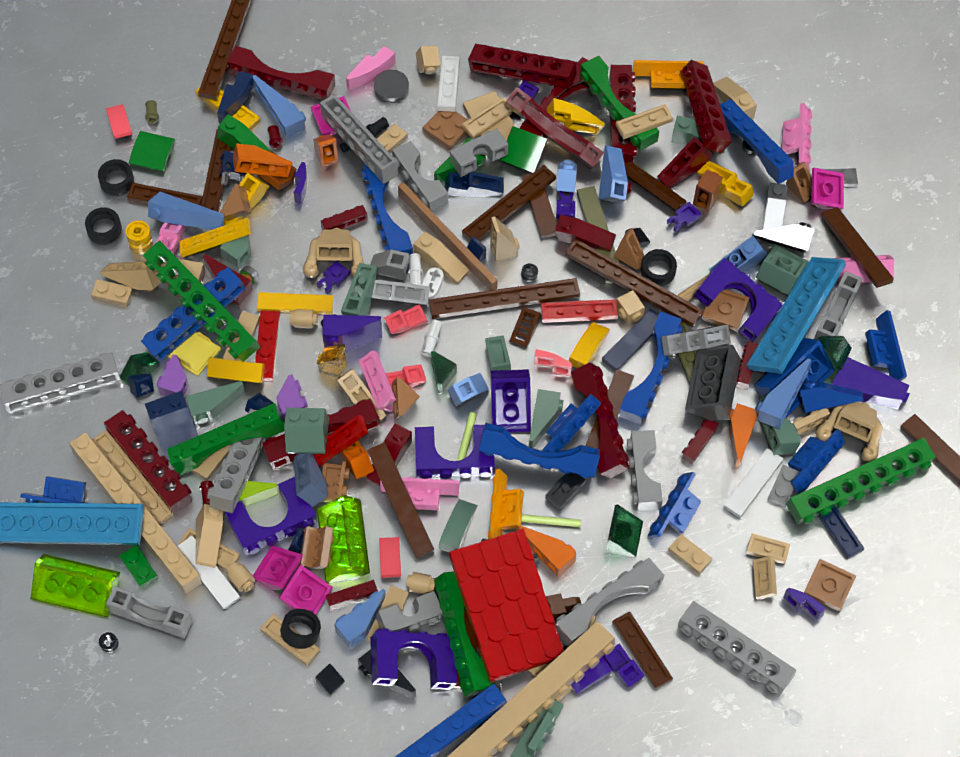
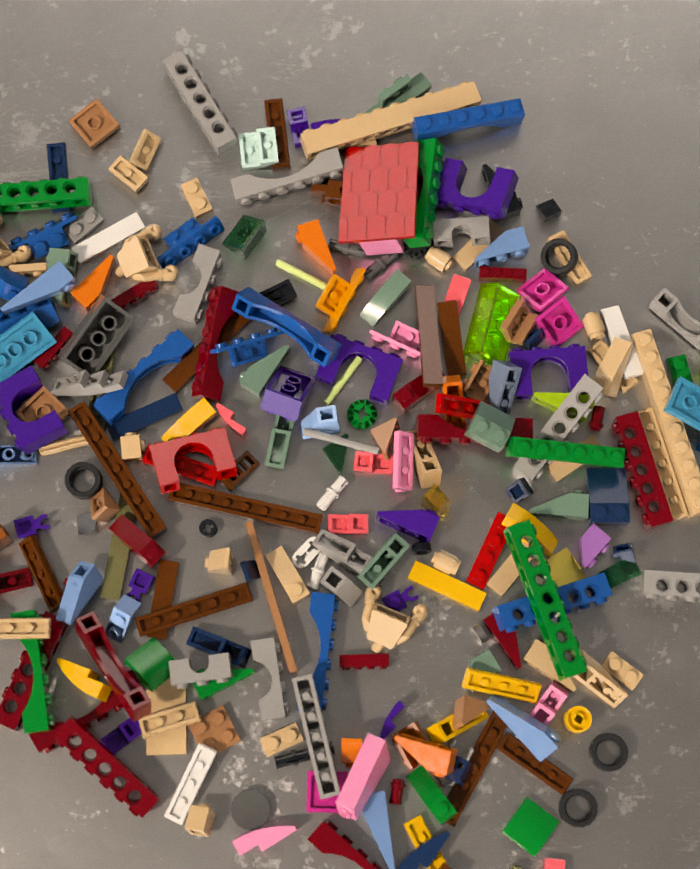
camera: 155 degrees left, 15 degrees up
medium lavender slope [276,374,308,420] -> none
dark purple slope [783,588,826,621] -> none
none -> tan torso [115,224,178,282]
none -> arch [149,427,237,495]
none -> light aqua slope [238,127,279,171]
none -> light grey bar [303,428,380,455]
none -> bright pink slope [336,733,391,820]
none -> green gear [347,399,377,429]
none -> reddish brown tile [437,300,467,376]

